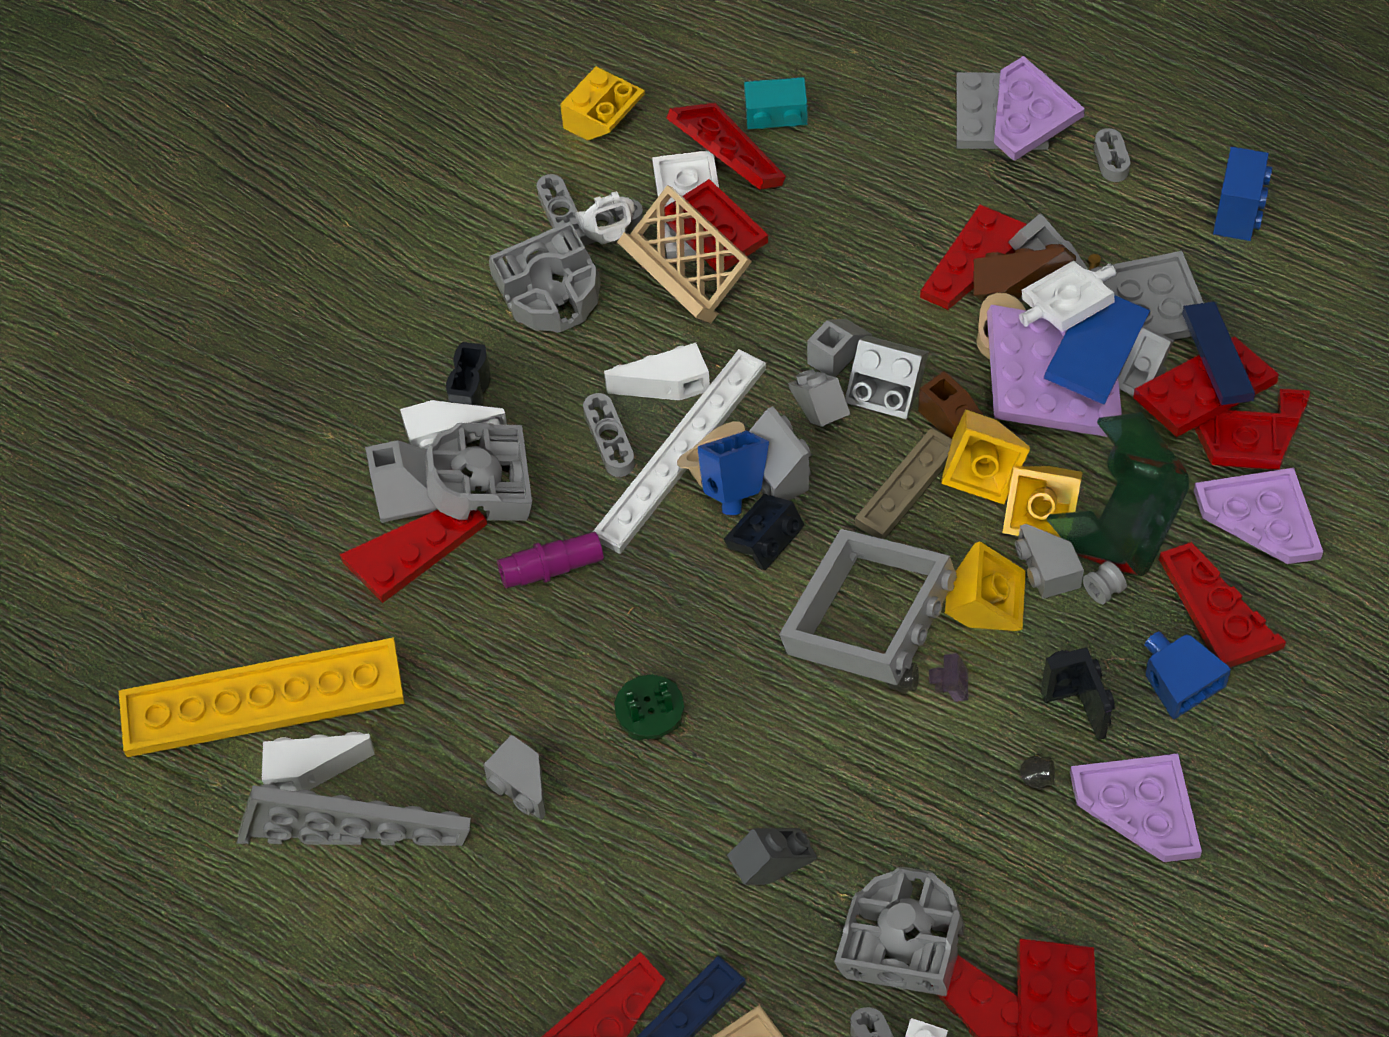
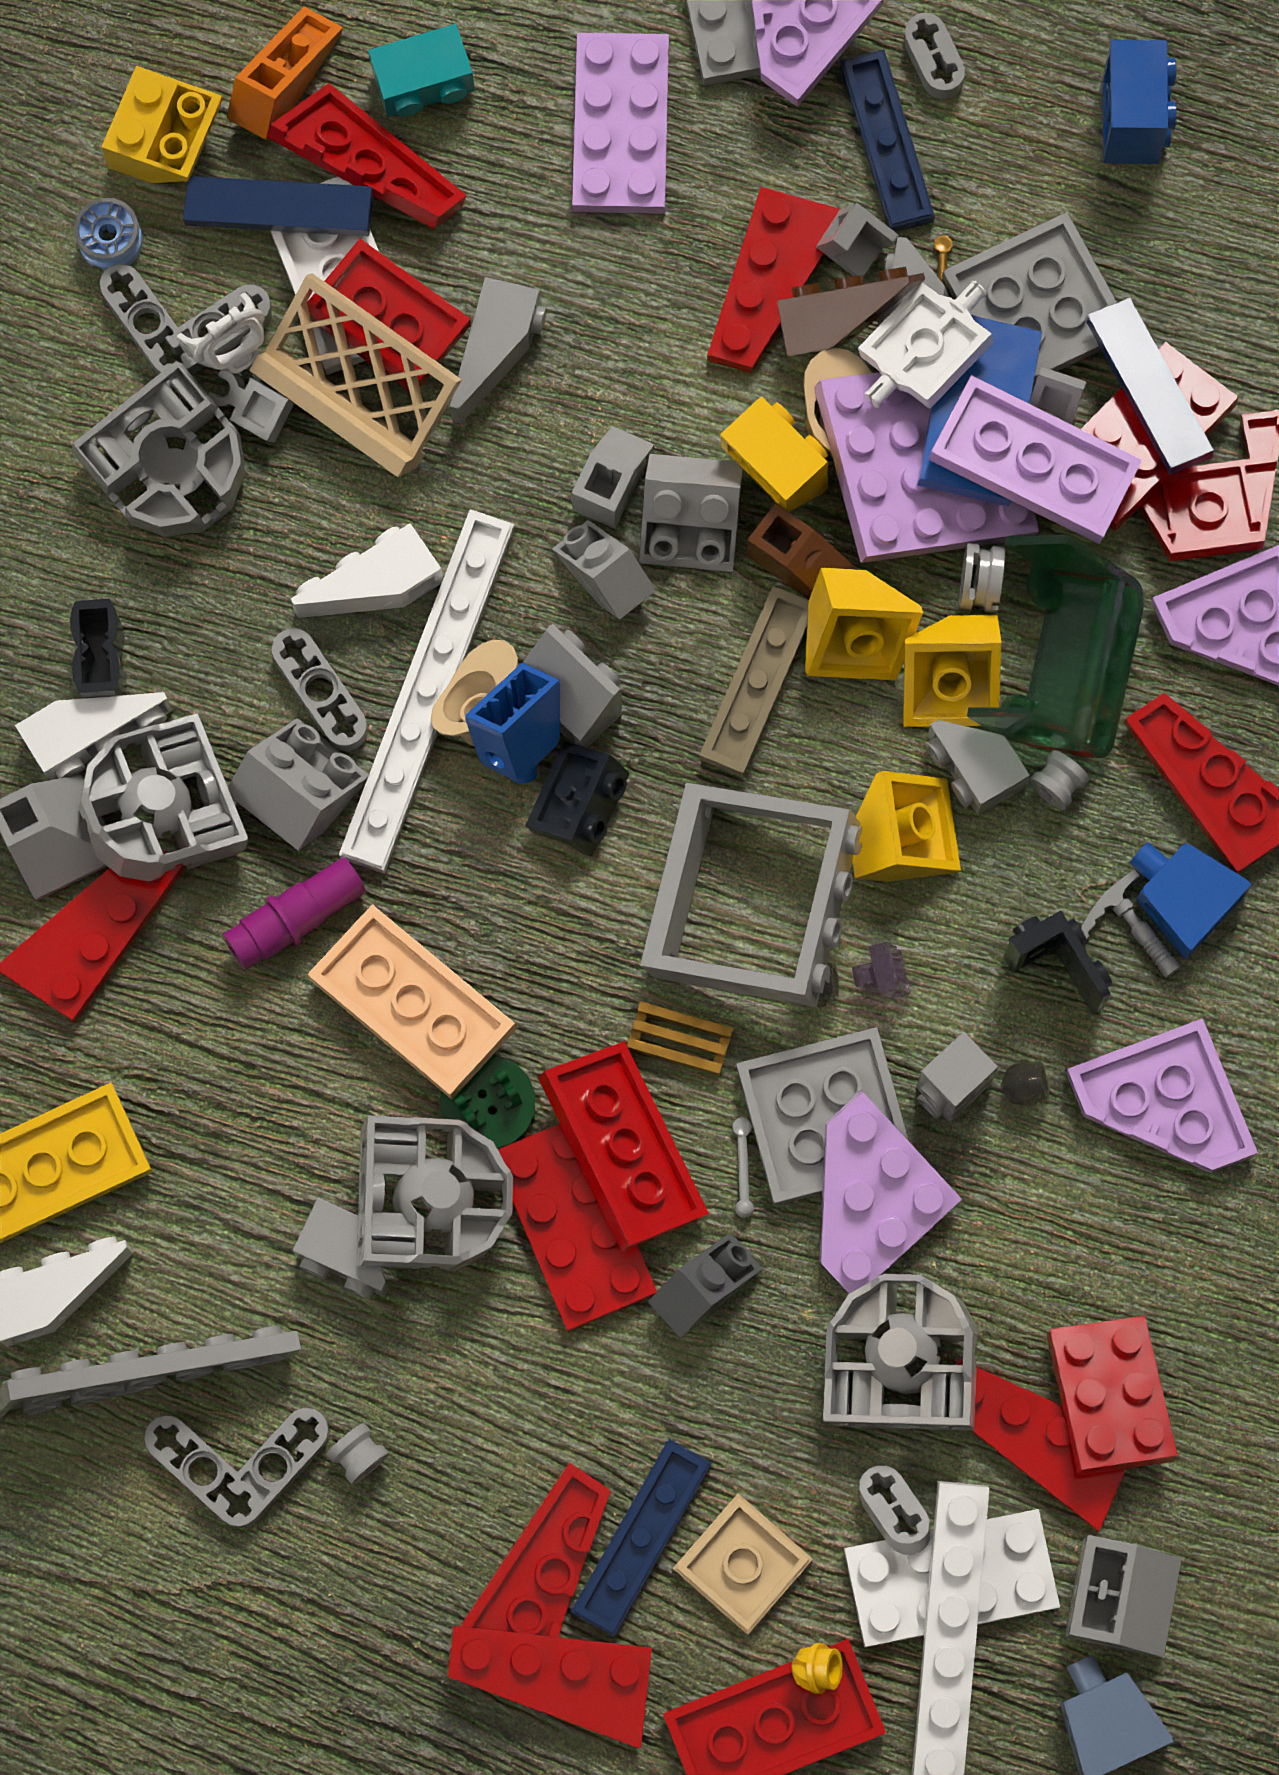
camera: 15 degrees left, 20 degrees up
none -> light blue wheel [74,198,143,271]
none -> light grey beam [144,1408,330,1528]
none -> dark blue tile [183,176,374,236]
none -> light grey plate [208,370,294,443]
none -> orange slope [226,6,343,140]
none -> light grey slope [228,718,369,851]
none -> light nougat plate [307,905,517,1099]
none -> light grey wheel [327,1423,389,1485]
none -> light grey connector [357,1115,513,1271]
none -> light grey slope [450,277,547,424]
none -> red plate [498,1124,657,1333]
none -> red plate [537,1041,709,1252]
none -> lavender plate [572,33,669,214]
none -> pearl gold tile [627,1001,733,1076]
none -> yellow slope [720,396,829,512]
none -> light grey hinge [732,1117,754,1218]
none -> light grey plate [736,1027,909,1206]
none -> lavender plate [819,1090,962,1293]
none -> dark blue tile [840,49,935,232]
none -> light grey brick [916,1032,998,1123]
none -> lavender plate [928,375,1142,544]
none -> light grey wheel [959,543,1005,613]
none -> light grey piece [1081,869,1181,978]

